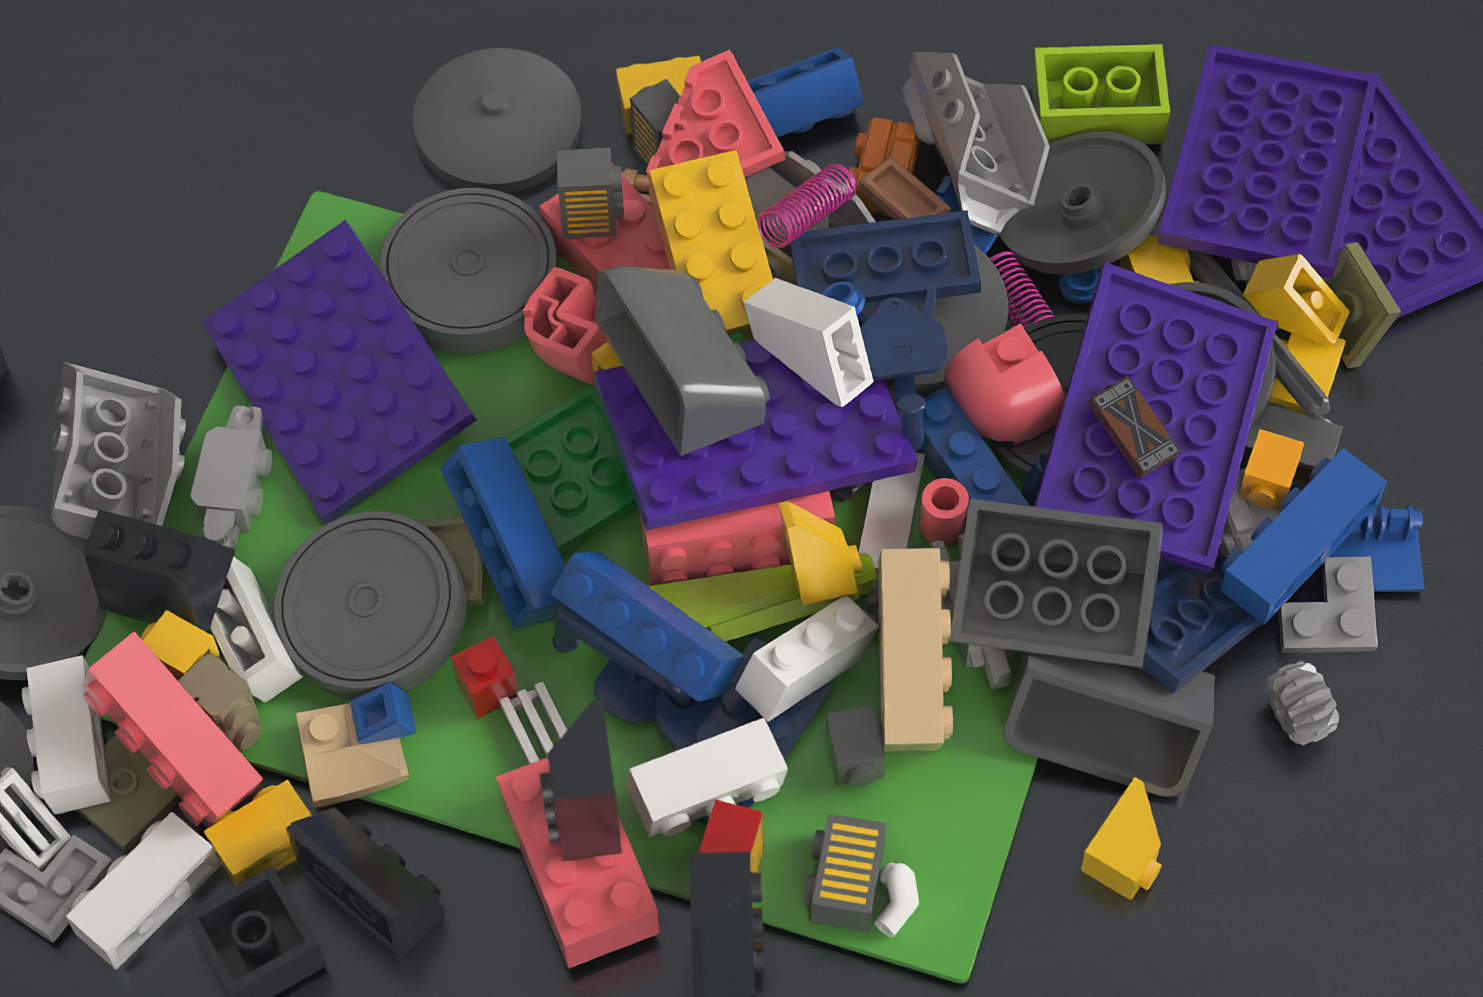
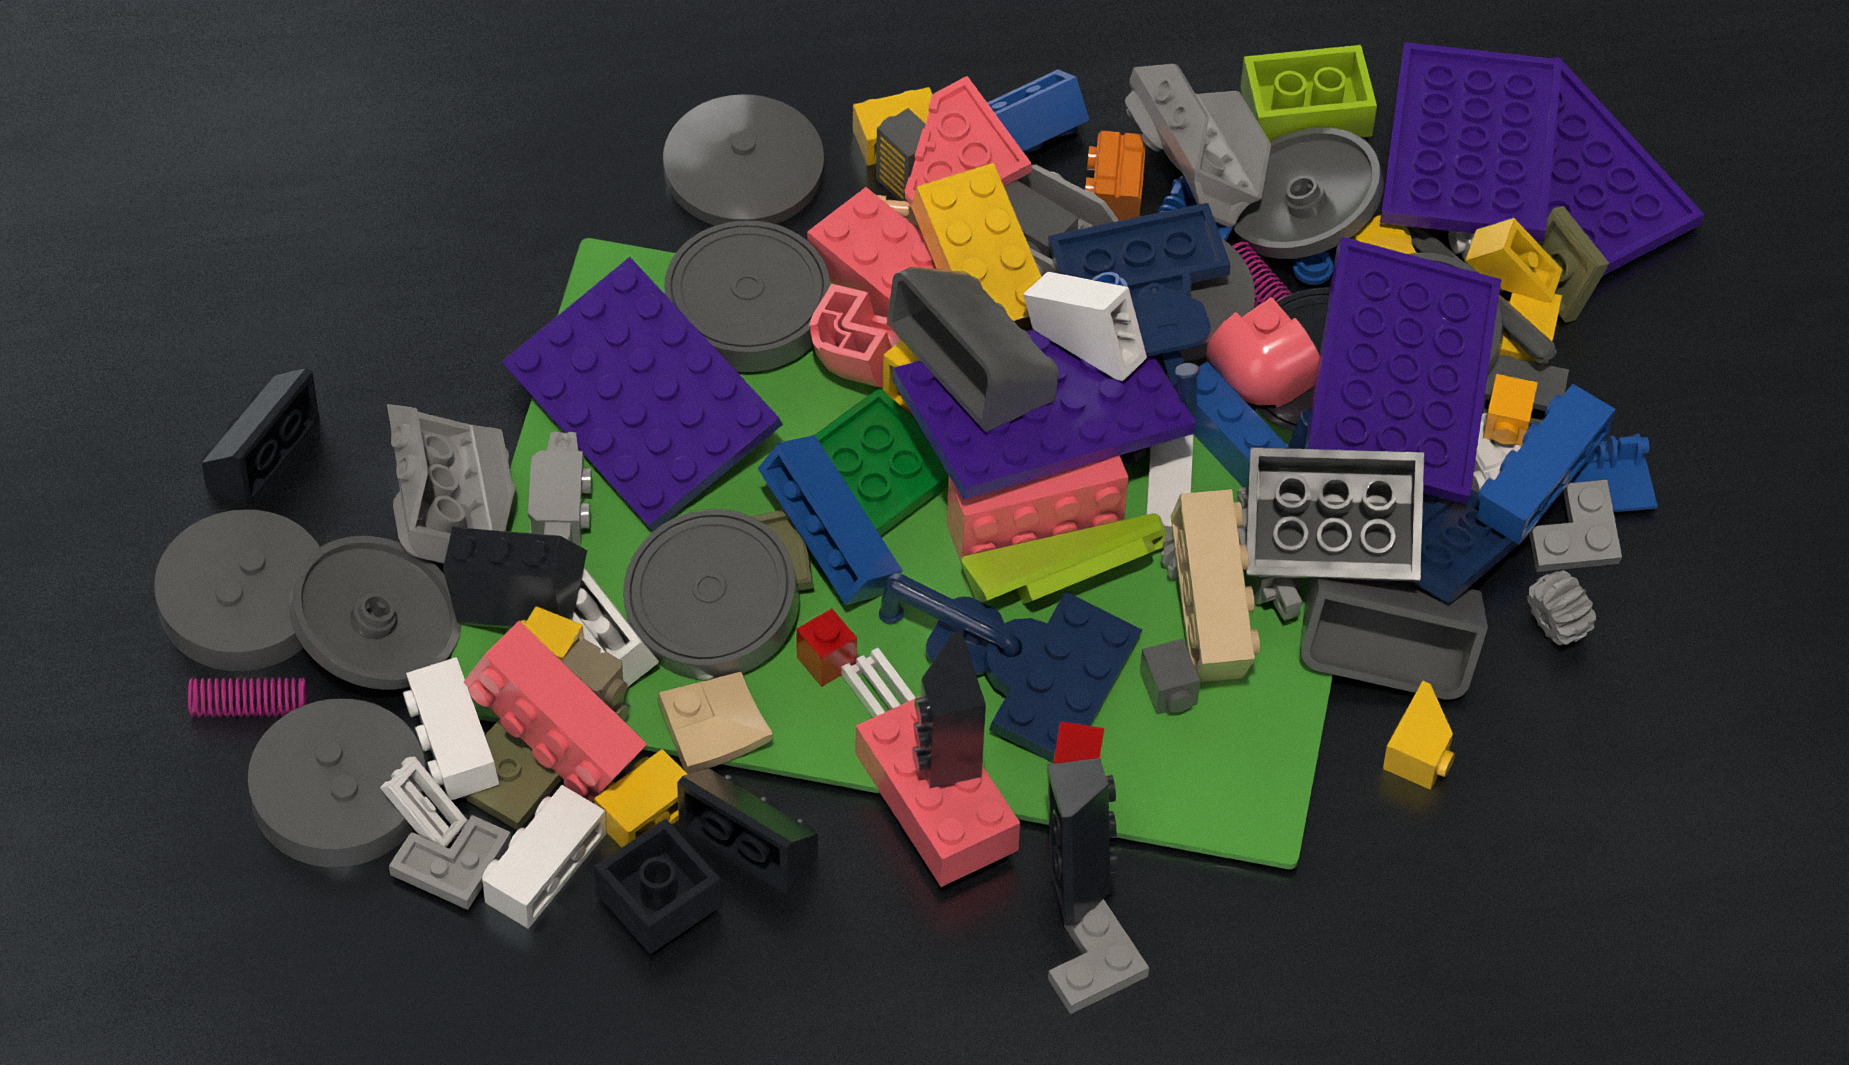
camera: 10 degrees left, 5 degrees down
blue slope [350,682,416,744] -> none
blue brick [550,551,745,702] -> none
dark grey brick [556,148,624,239] -> none
white brick [626,718,788,837] -> none
white brick [735,595,879,722] -> none
dark pink piece [757,163,856,248] -> none
yellow slope [778,501,862,606] -> none
dark grey brick [803,814,887,932] -> none
nougat tile [859,157,951,220] -> none
white arm [874,863,919,937] -> none
coral brick [920,478,969,546] -> none
tile [1087,376,1181,479] -> none

